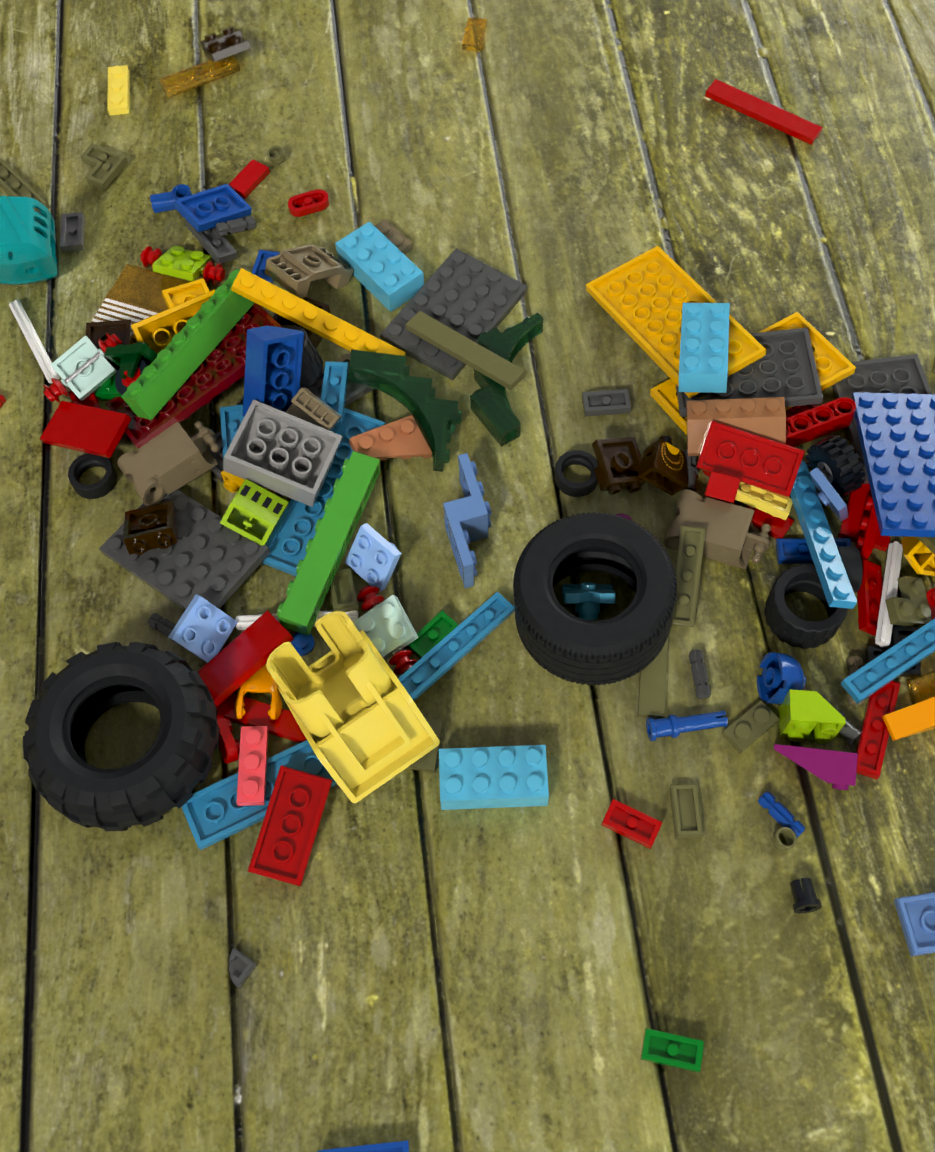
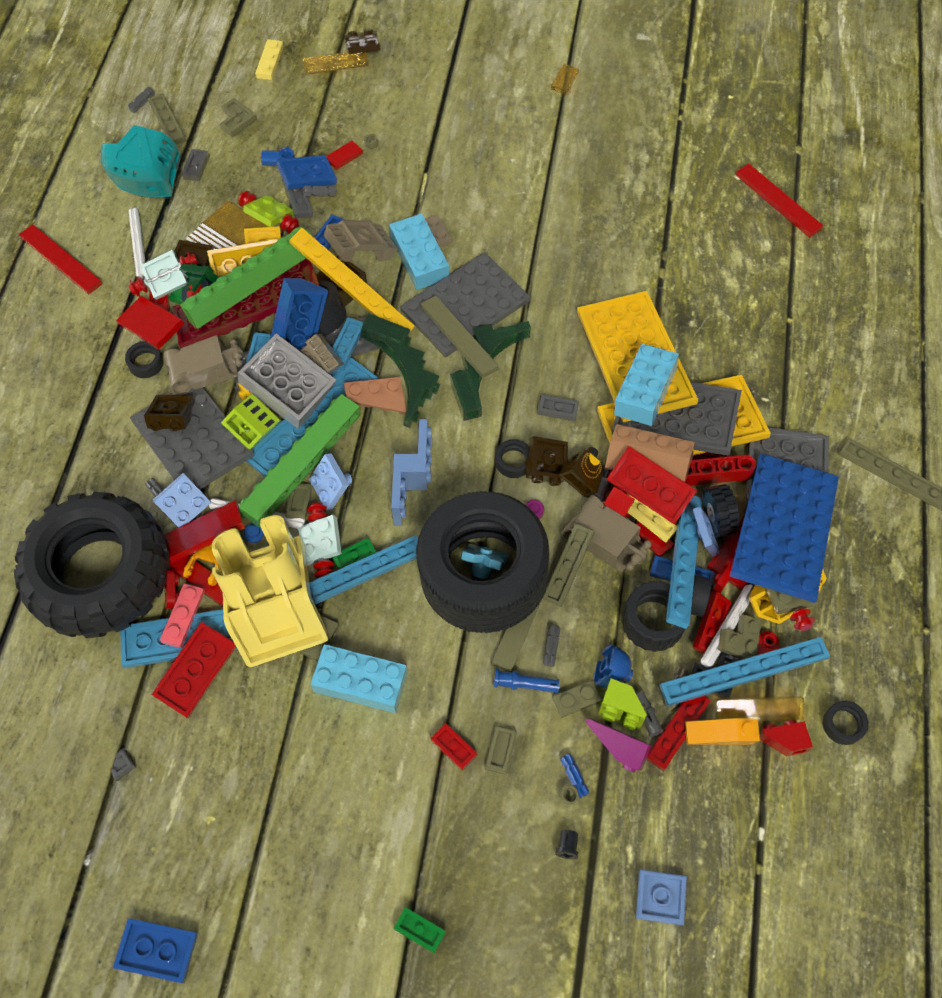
camera: 15 degrees right, 0 degrees up
red plate [288,189,329,217] -> none

